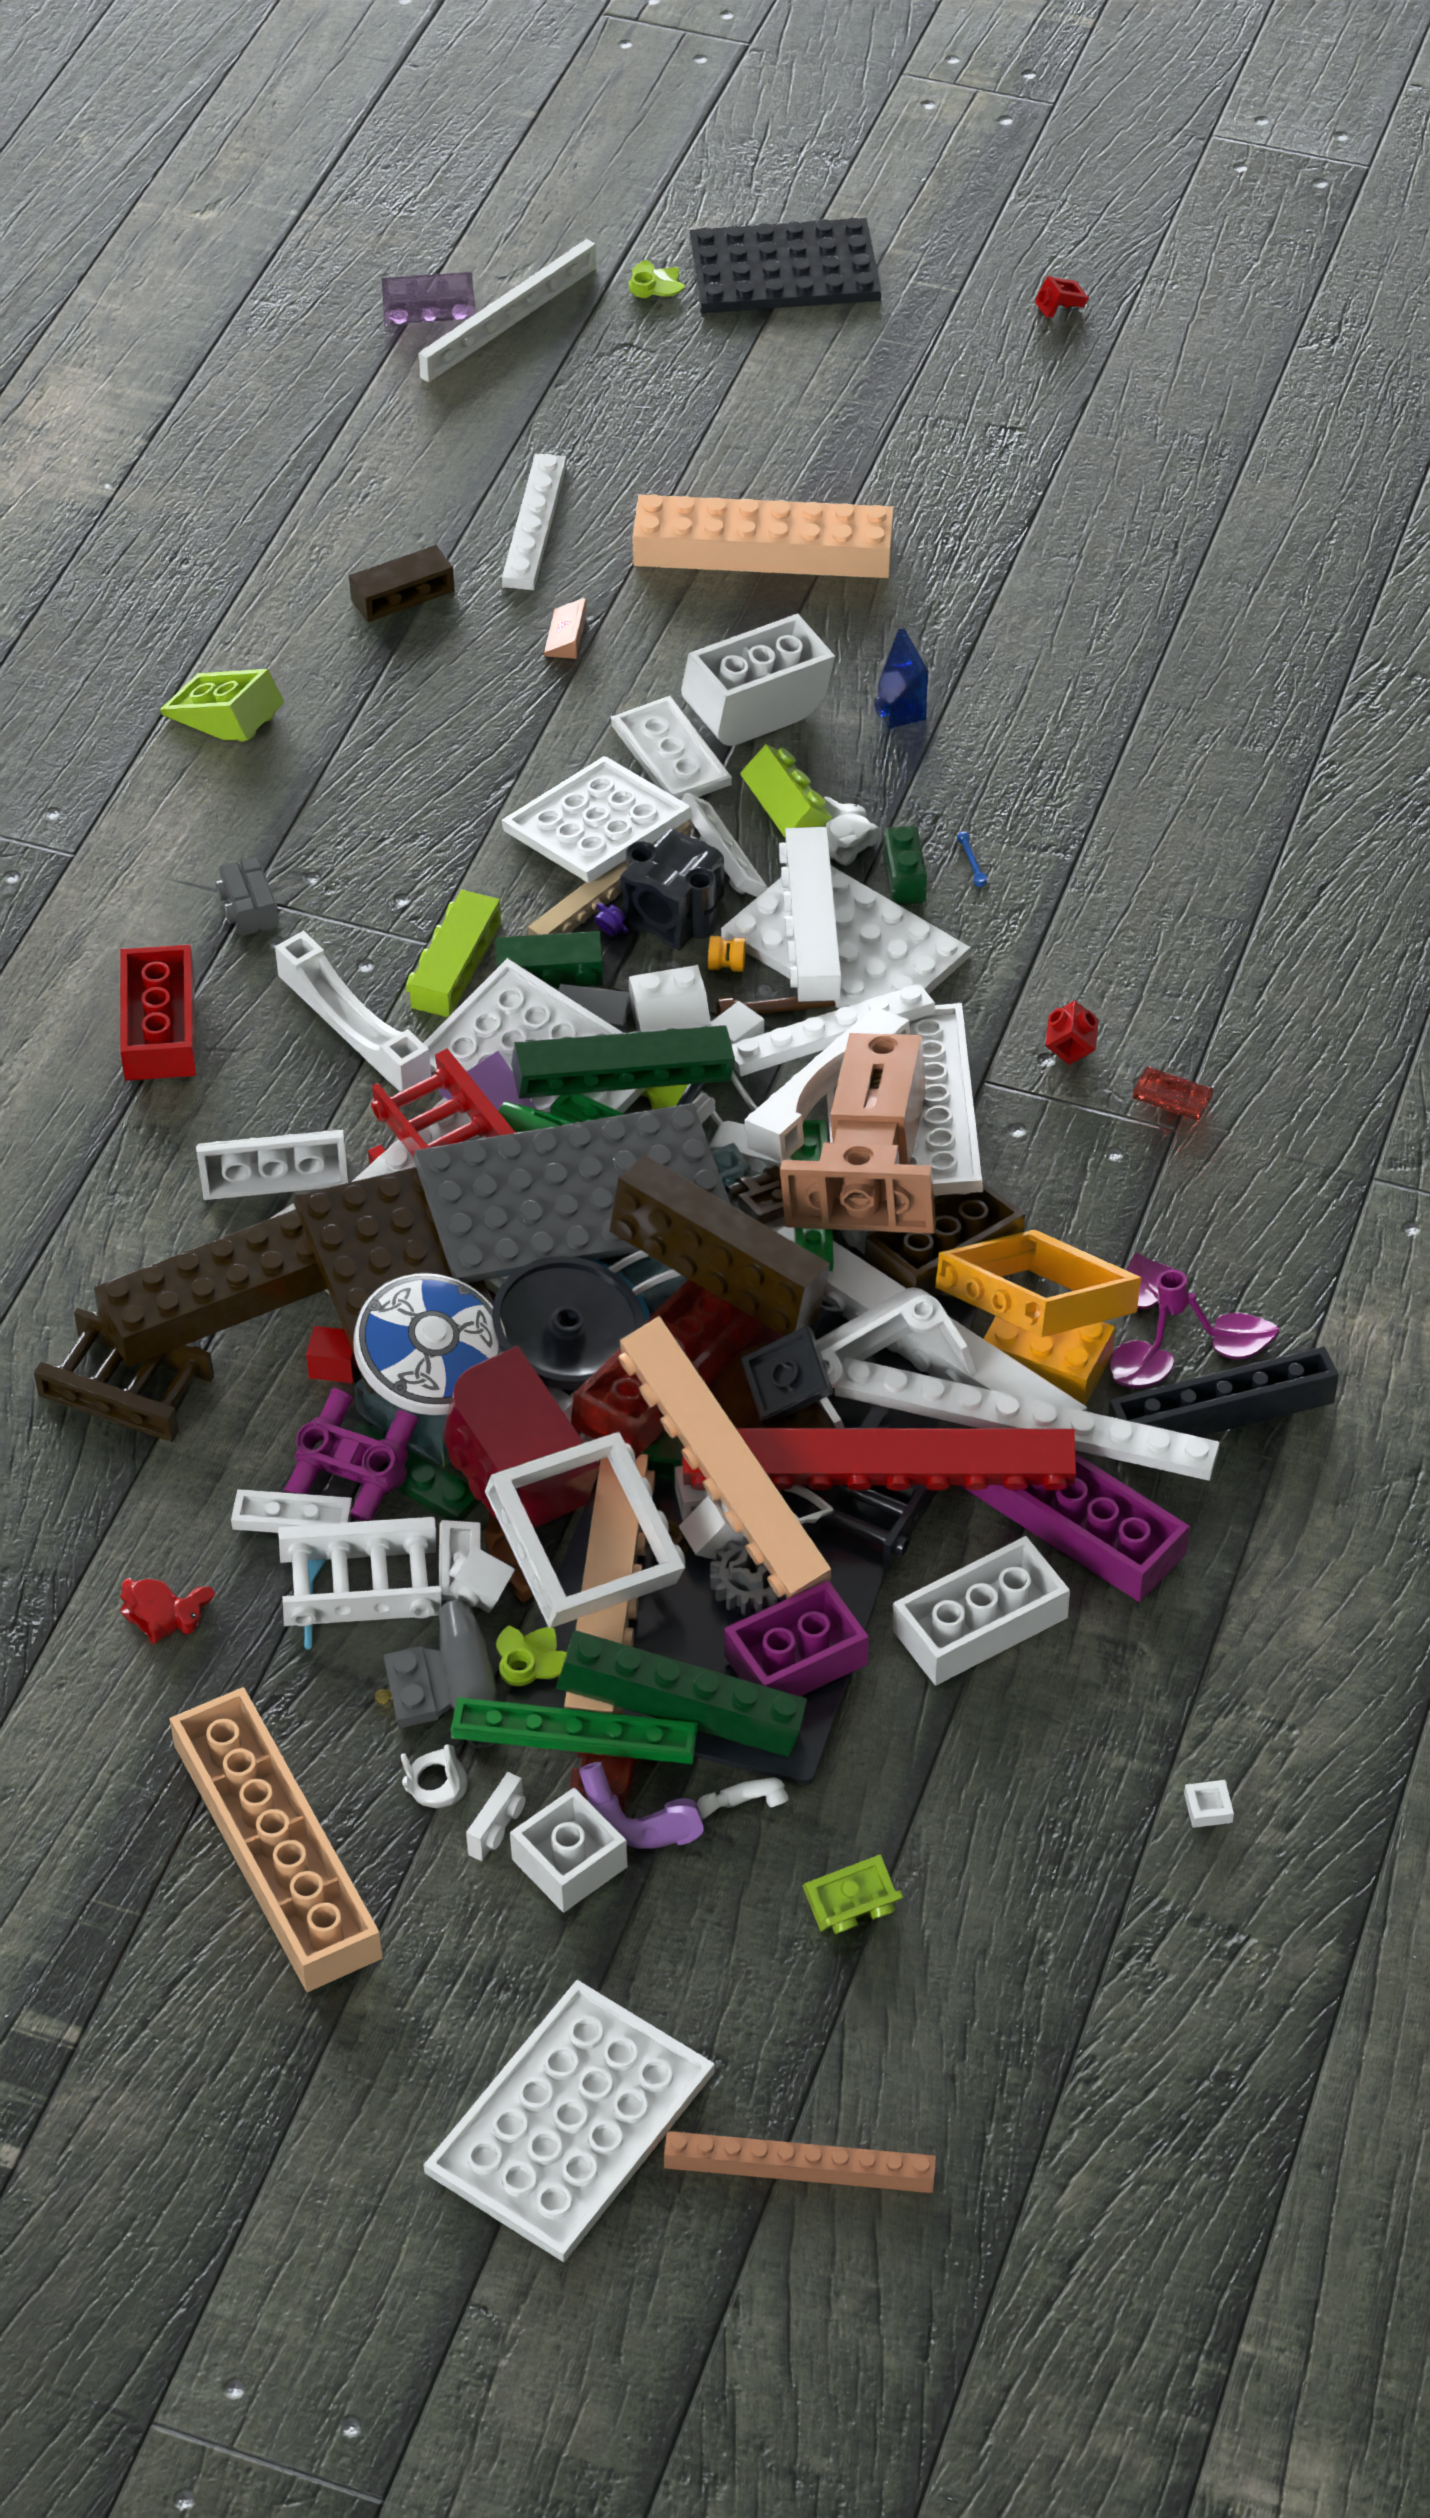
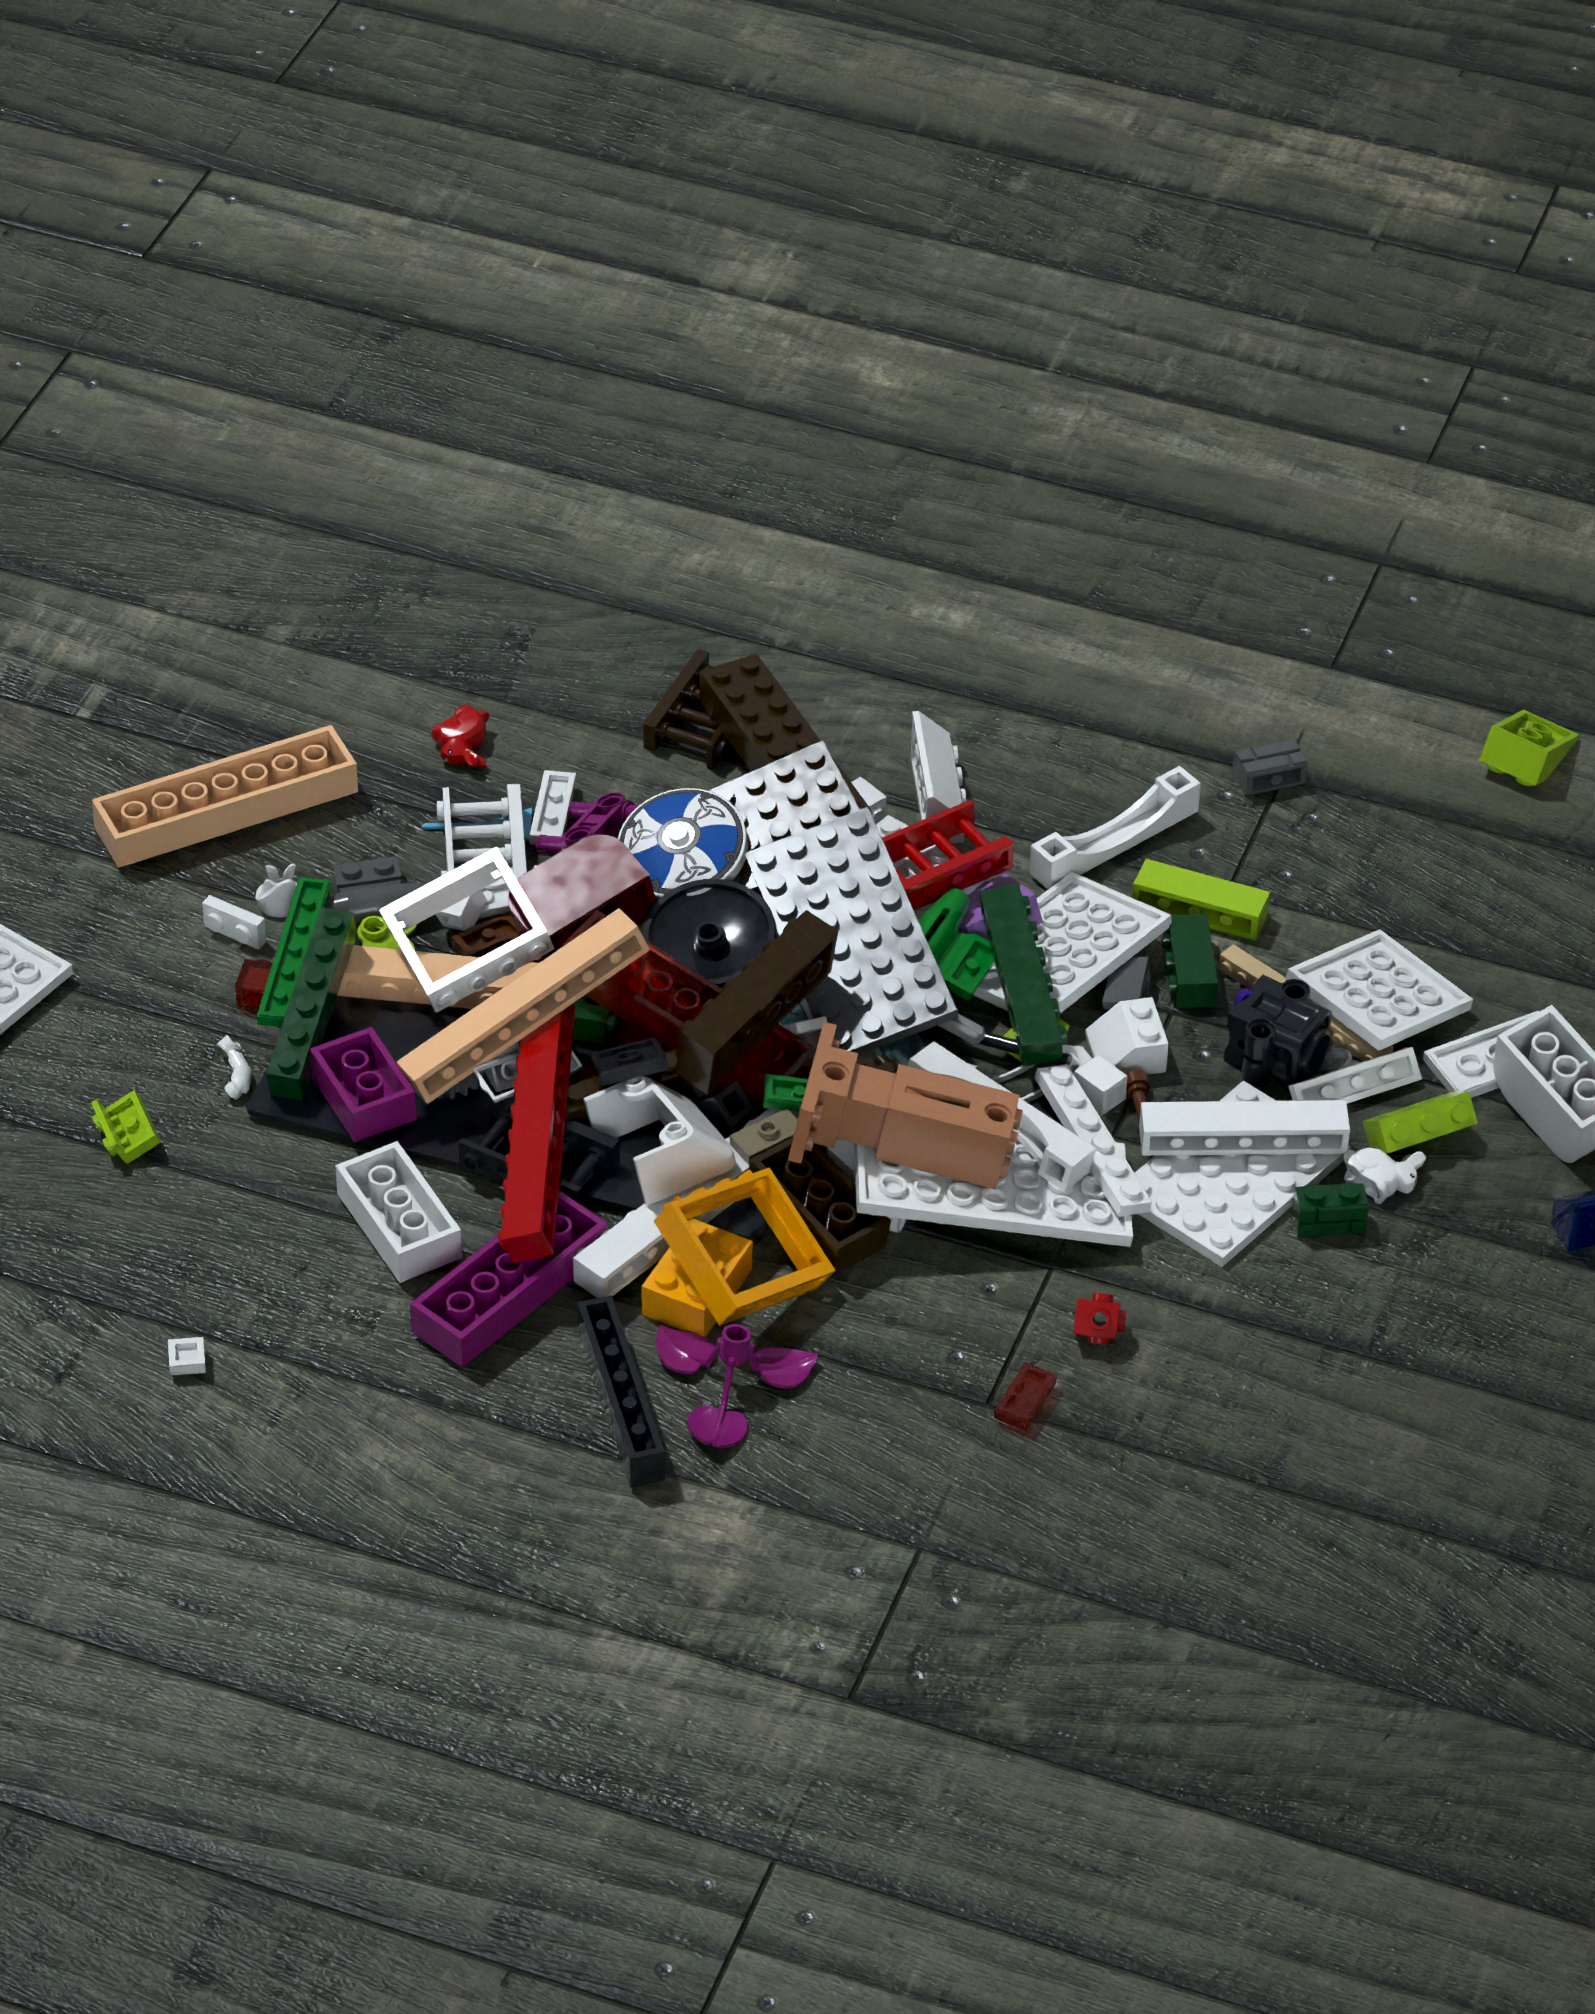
camera: 90 degrees right, 5 degrees down
red brick [120,944,196,1081] -> none
white brick [510,1788,627,1913] -> none
medium lavender piece [579,1762,704,1849] -> none
light orange wheel [708,936,746,972] -> none
white plate [835,1357,1220,1481] -> none
blue hinge [957,831,987,887] -> none
none -> dark tan plate [730,1108,798,1164]

